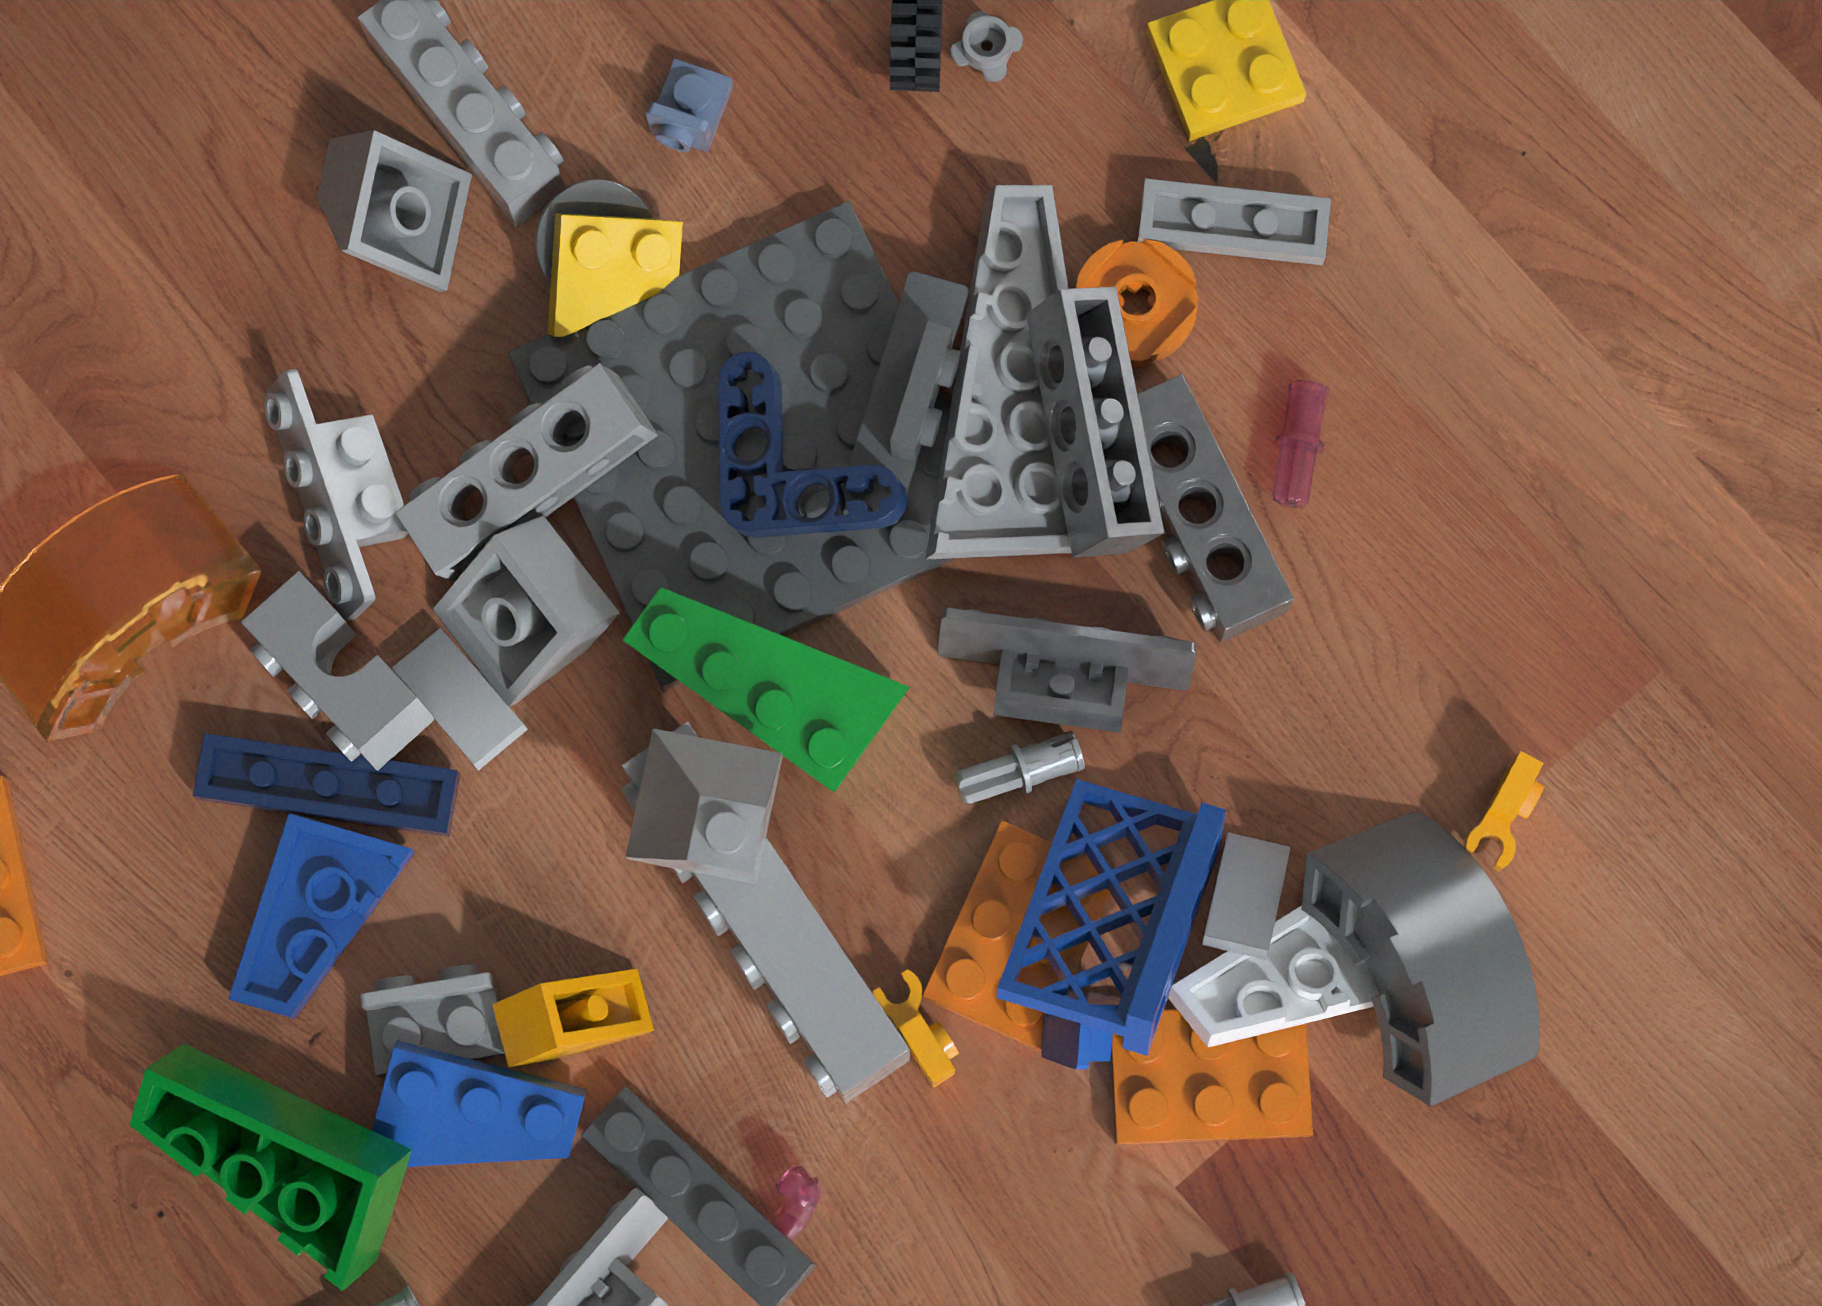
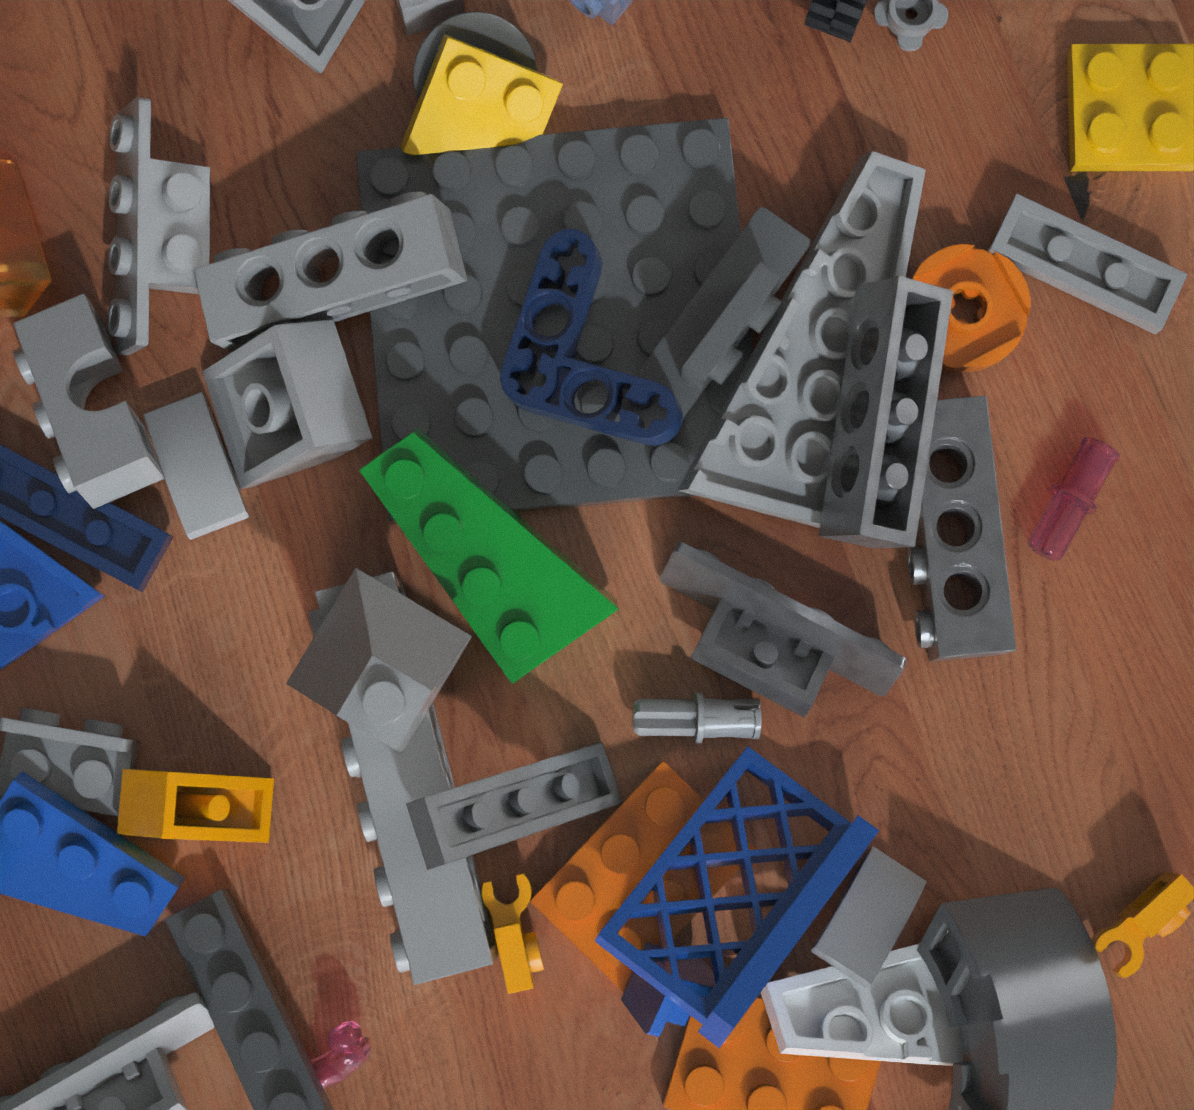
camera: 15 degrees right, 5 degrees up
none -> dark grey plate [406,742,623,870]

